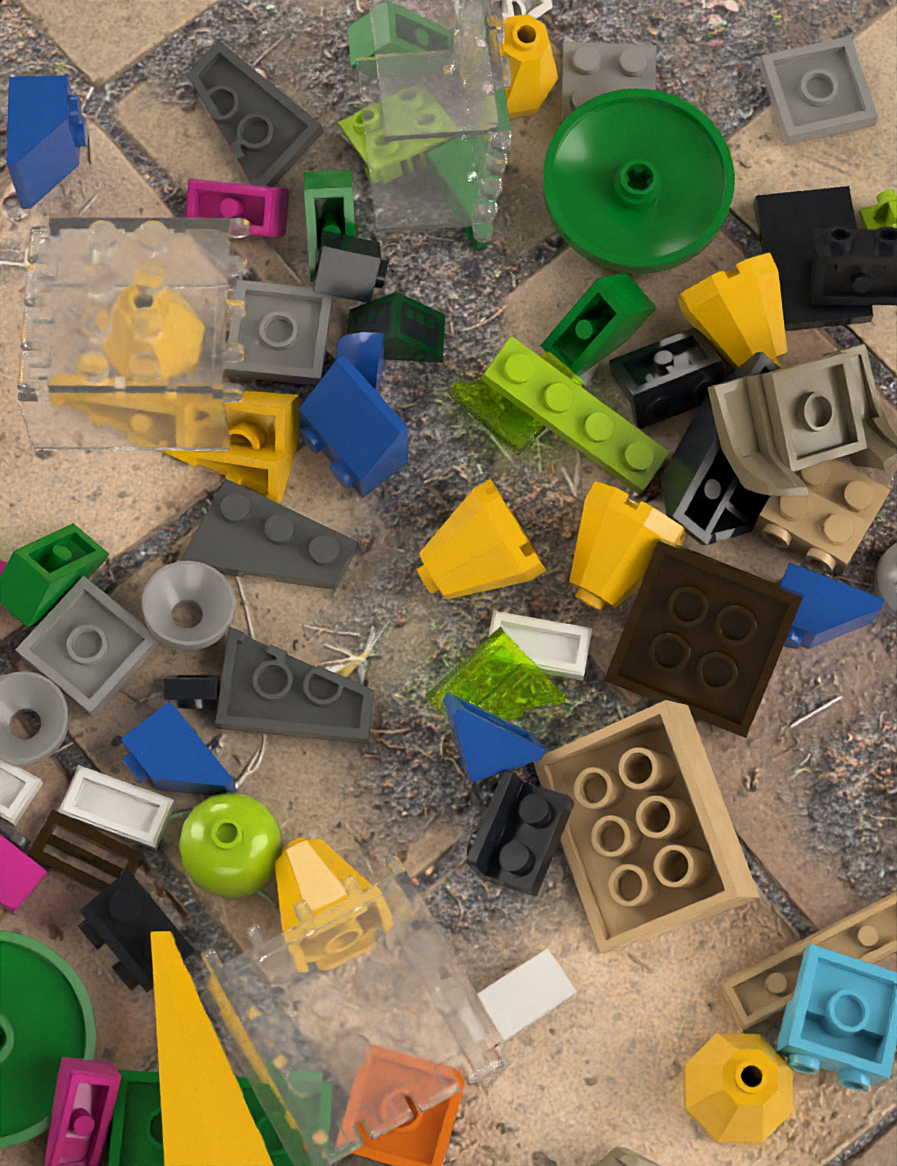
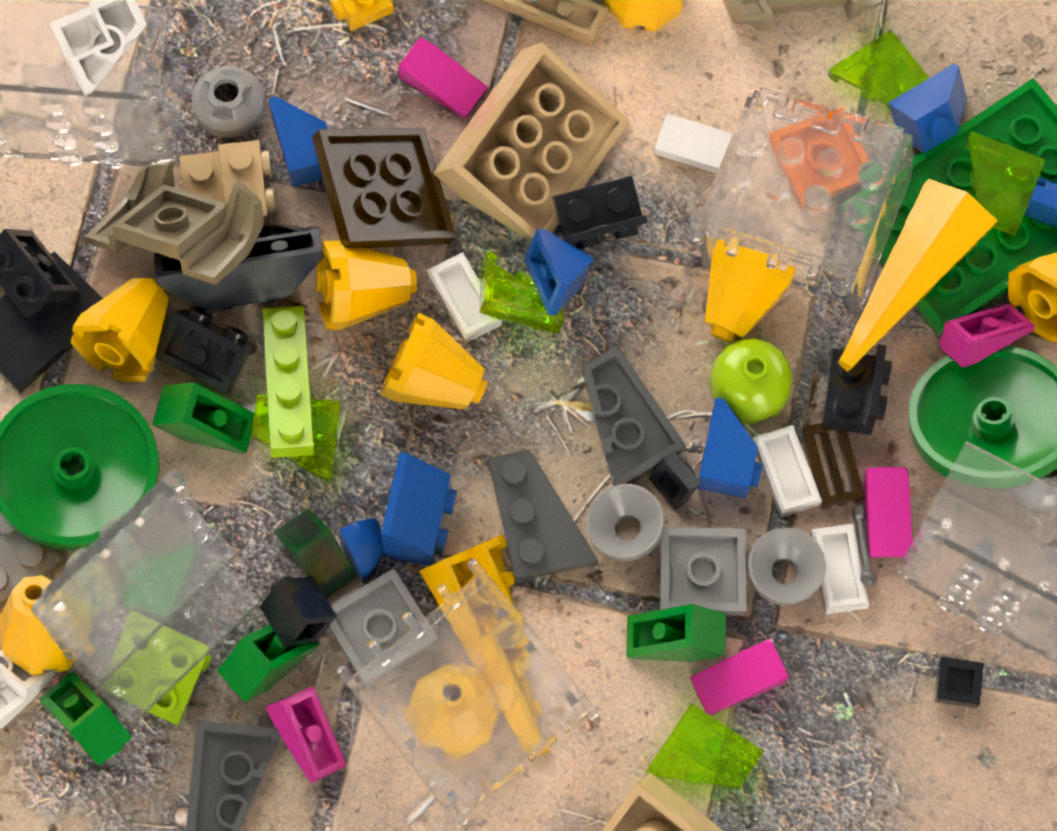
camera: 130 degrees left, 0 degrees up
none -> dark pink slope [399,37,488,120]

